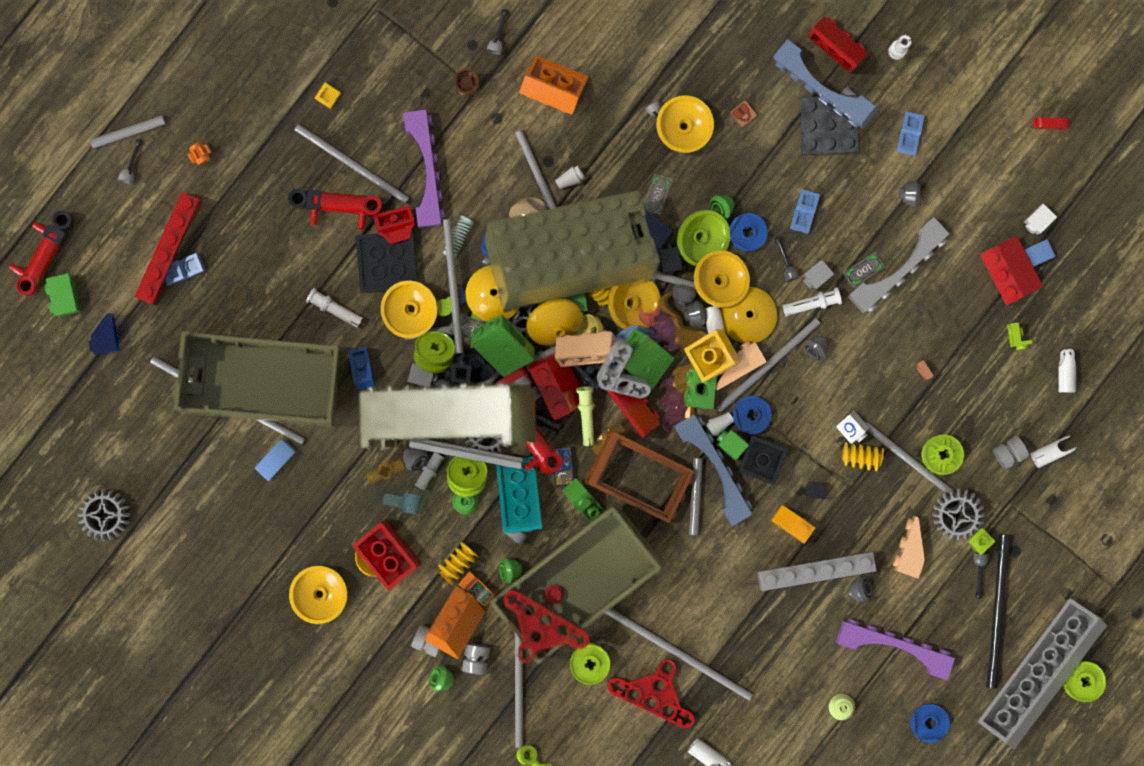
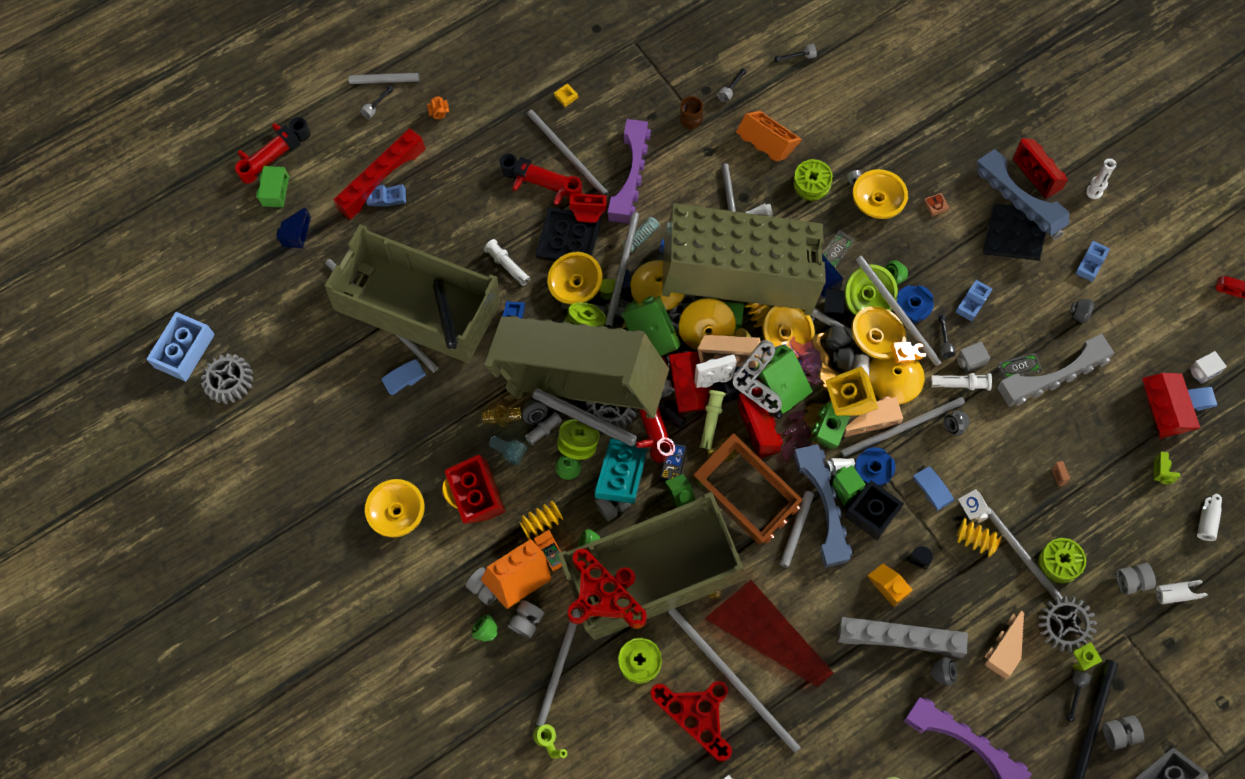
camera: 20 degrees right, 20 degrees down
none -> light blue brick [147,312,215,382]
none -> black axle [433,279,458,349]
none -> white plate [694,354,737,388]
none -> clear red wing [705,580,834,688]
none -> lime wheel [793,159,833,201]
none -> light grey piece [856,255,942,367]
none -> plate [890,342,926,364]
none -> medium blue slope [913,466,954,510]
none -> light grey wheel [1103,715,1144,750]

